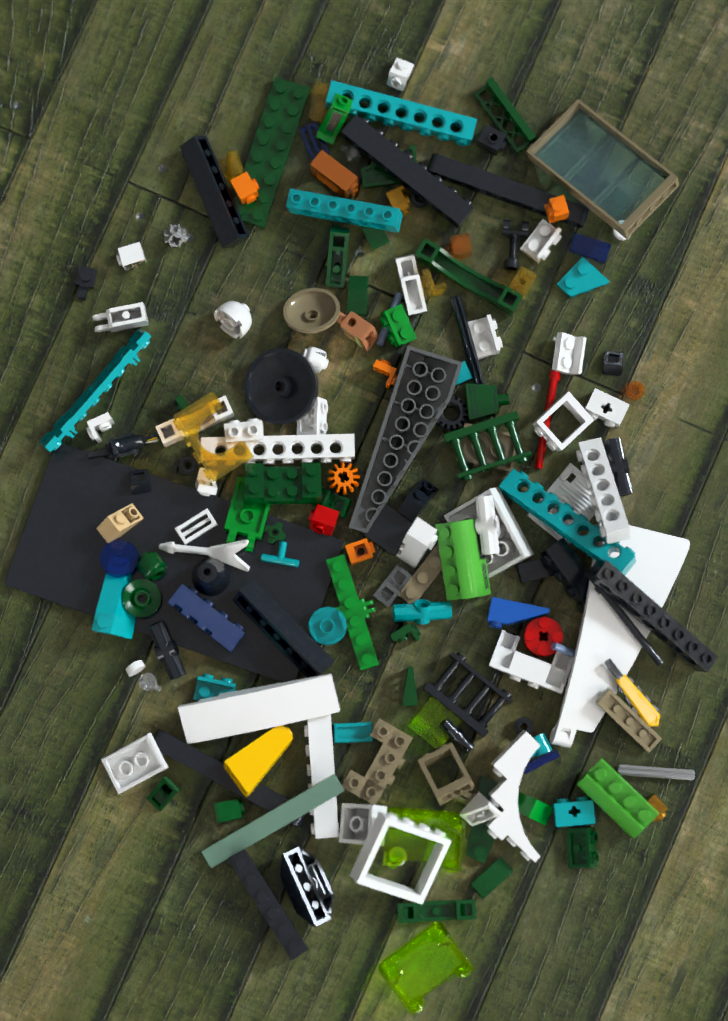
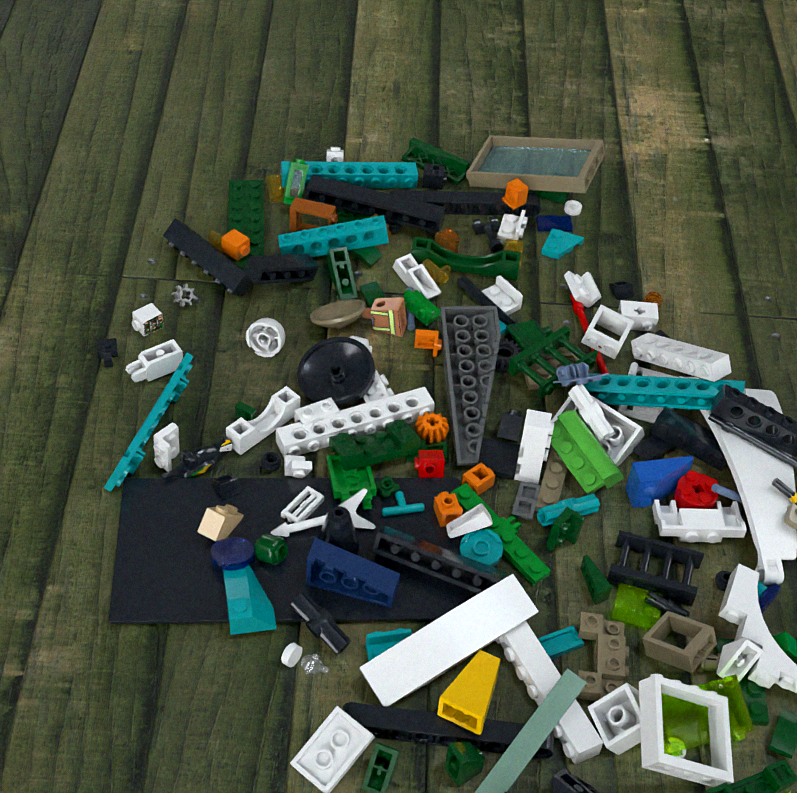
camera: 30 degrees left, 35 degrees down
dark green dish [122,579,161,618] -> none
clear yellow arch [173,391,254,481] -> none
clear blue tile [298,121,330,161] -> none
none -> black brick [243,253,319,285]
none -> orange brick [433,492,463,527]
none -> white slope [446,503,493,538]
none -> sand blue hinge [553,362,609,386]

